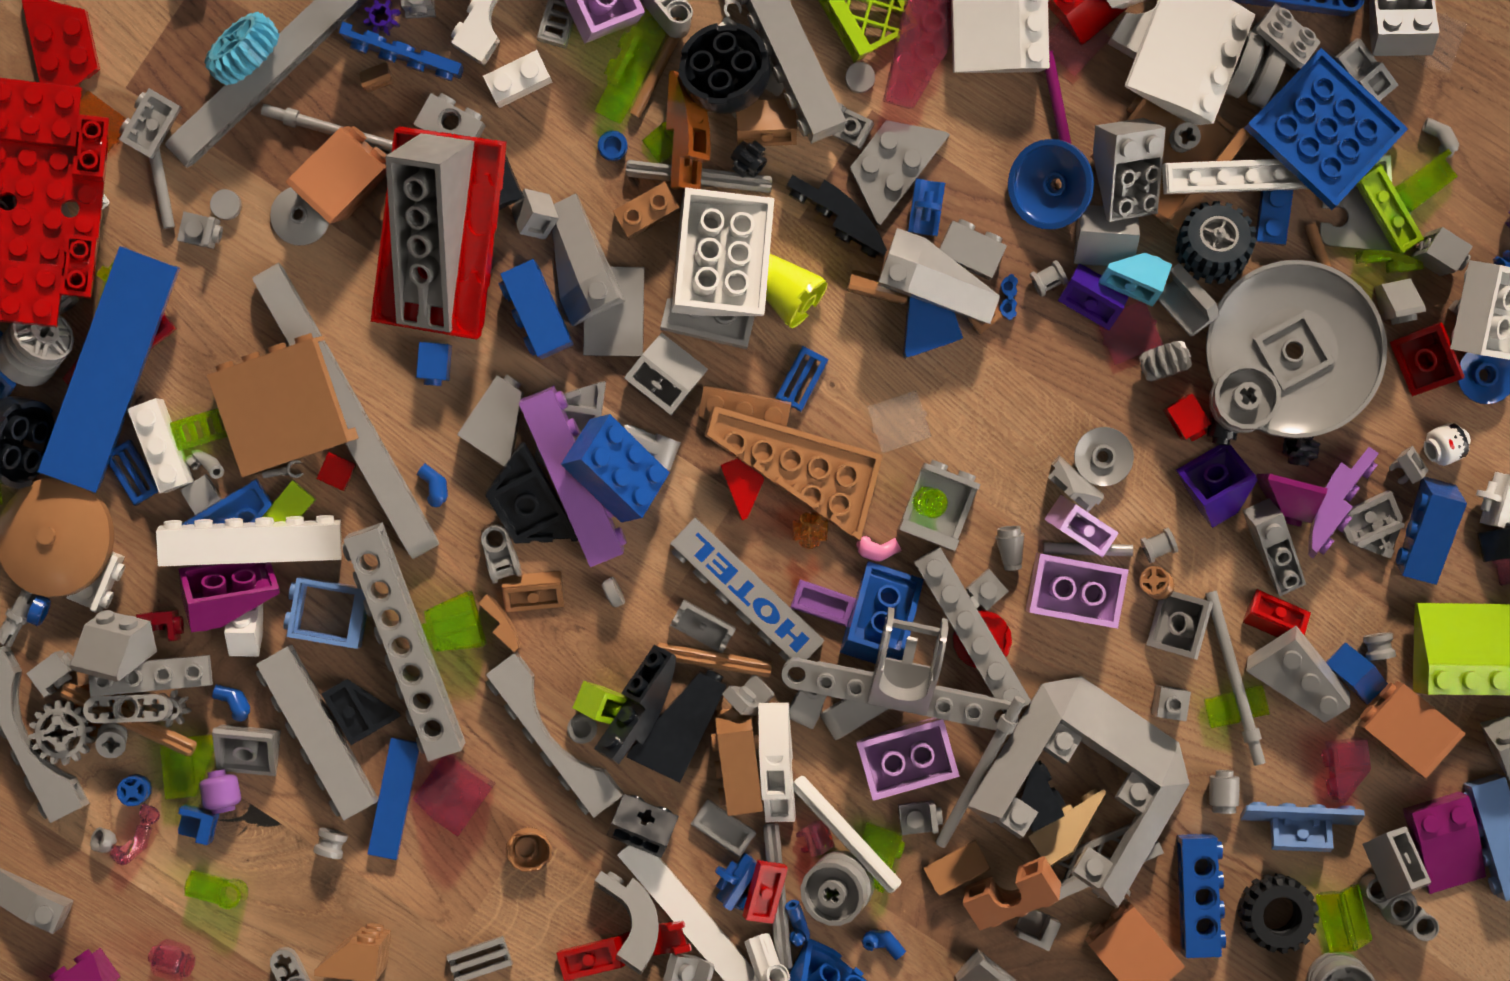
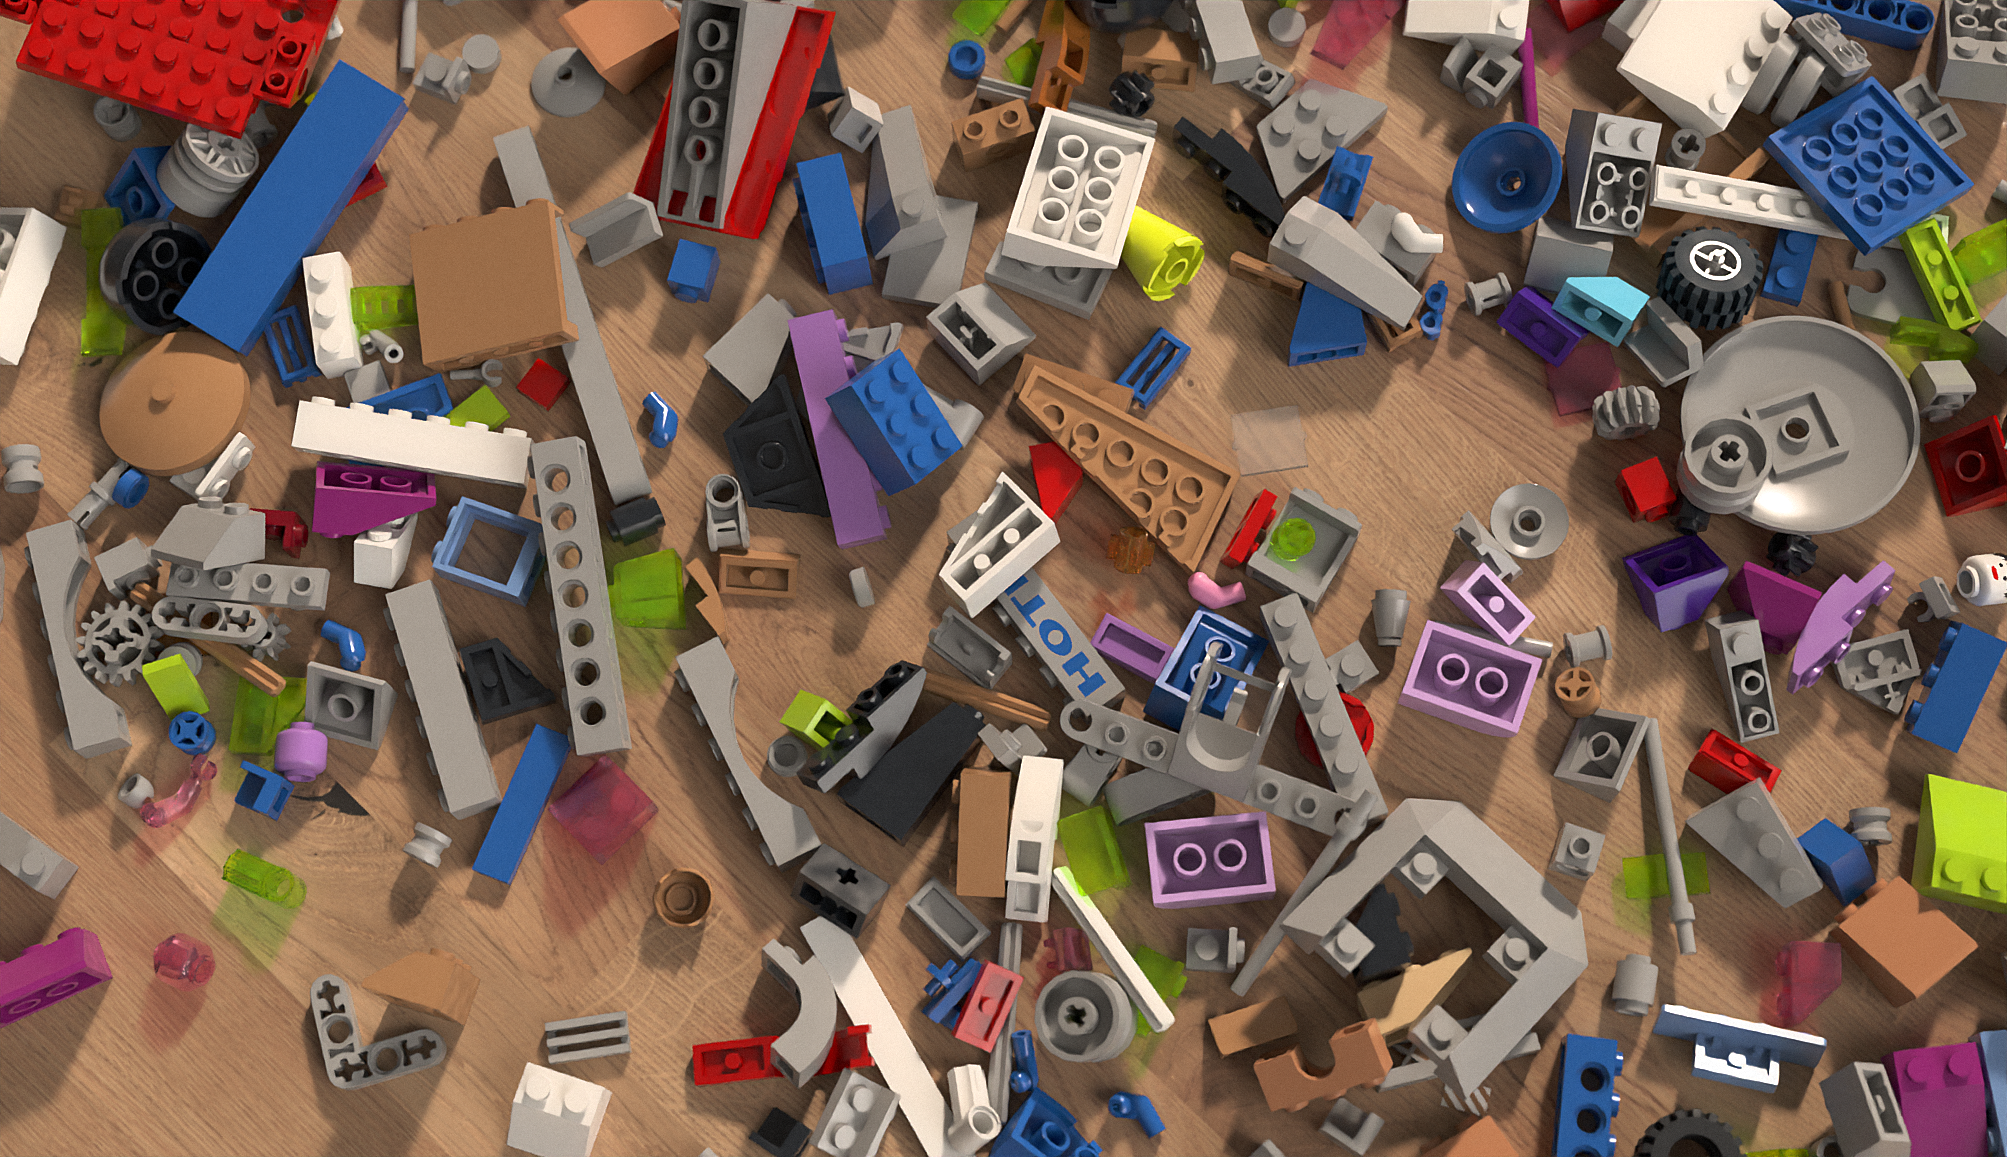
camera: 15 degrees right, 15 degrees down
none -> lime tile [142,654,210,721]
none -> light grey panel [569,193,663,268]
none -> black brick [605,497,666,547]
none -> white wedge [939,471,1060,618]
none -> clear neon green panel [1057,805,1133,897]
none -> red plate [1219,489,1278,569]
none -> white arm [1391,213,1443,253]
none -> light grey slope [1440,36,1479,93]
none -> light grey brick [1462,44,1523,110]

